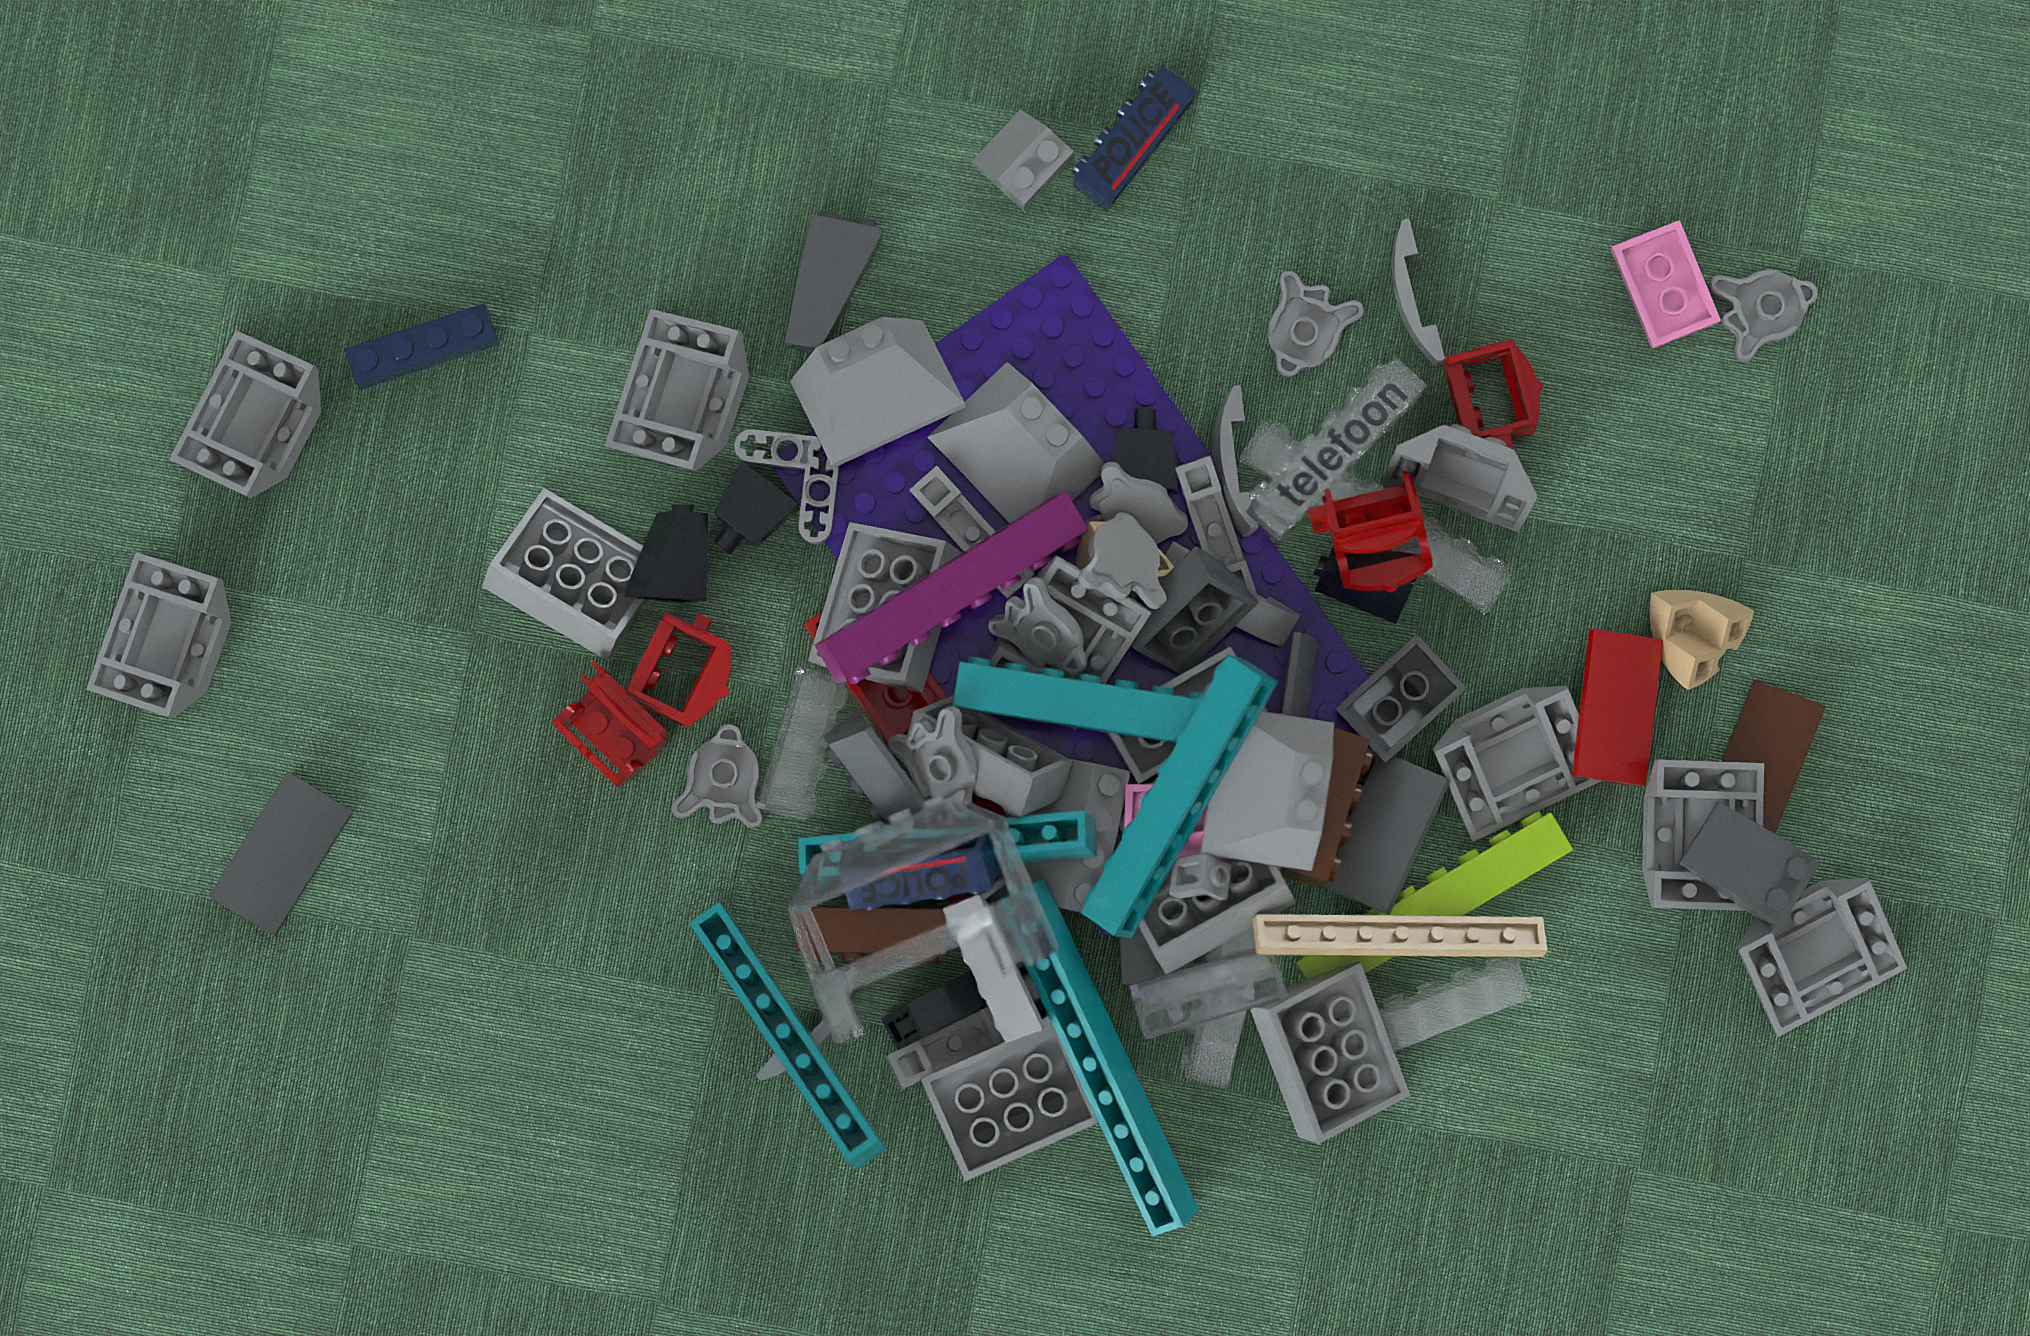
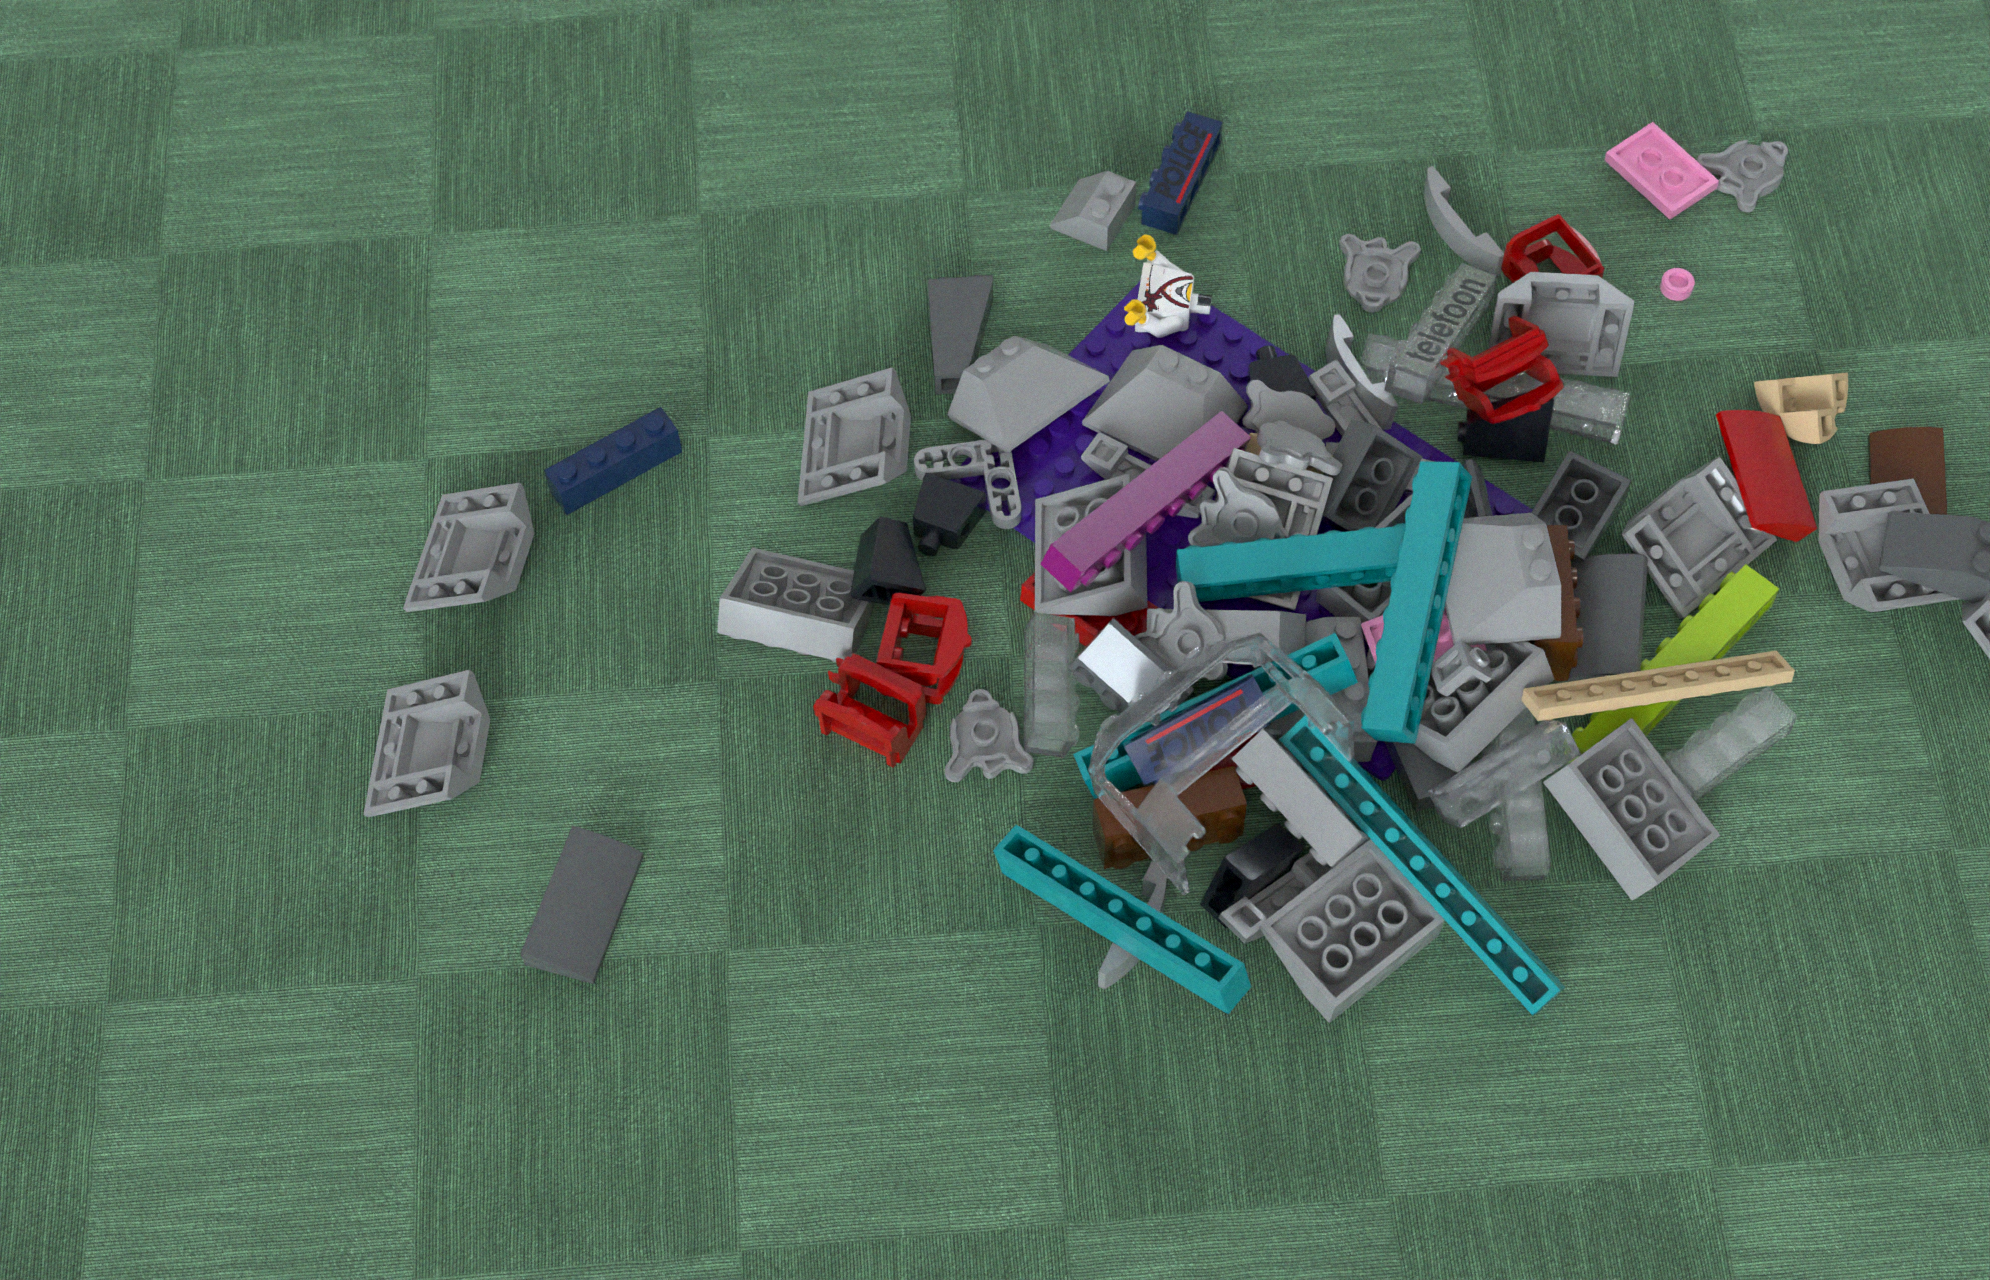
camera: 15 degrees left, 25 degrees down
none -> torso [1124,235,1212,338]
none -> bright pink tile [1660,268,1695,301]

